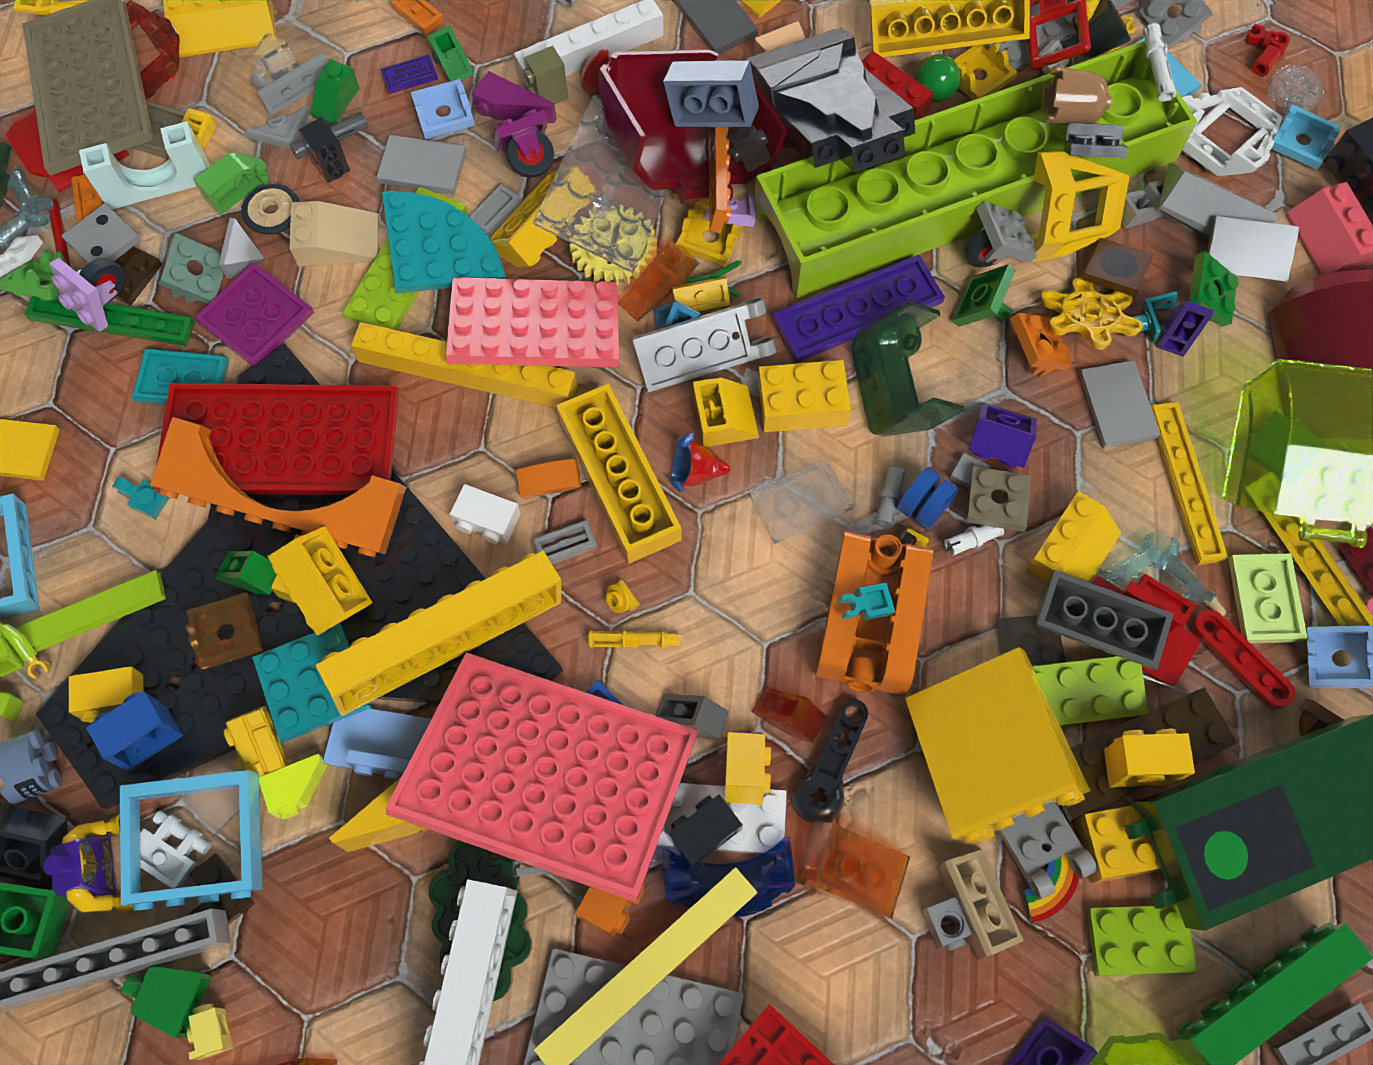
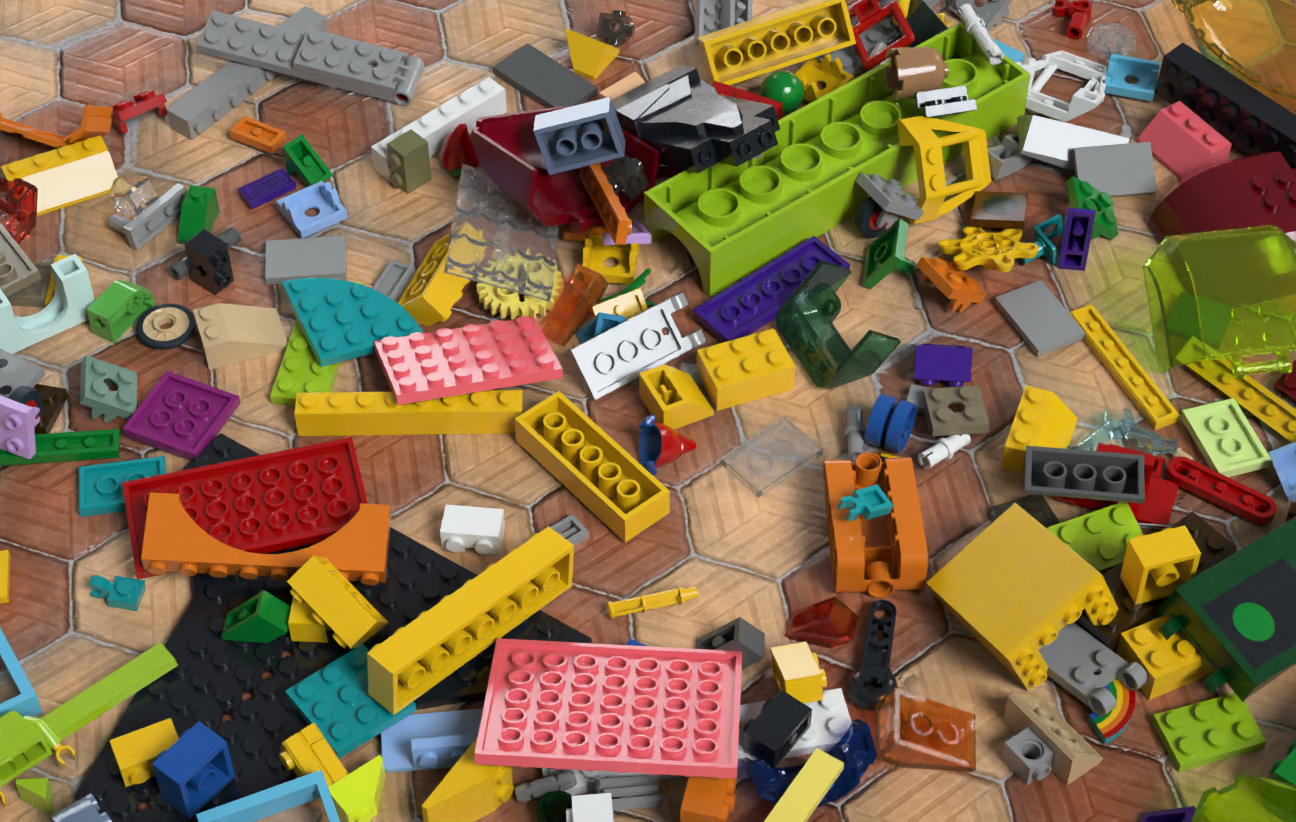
camera: 15 degrees left, 20 degrees down
clear orange piece [185,593,262,670] -> none
light grey slope [219,218,264,279] -> none
light grey tile [245,106,310,150] -> none
magenta slope [472,71,557,123] -> none
plate [493,109,554,178] -> none
orange slope [516,459,582,499] -> none
yellow plate [606,580,640,614] -> none

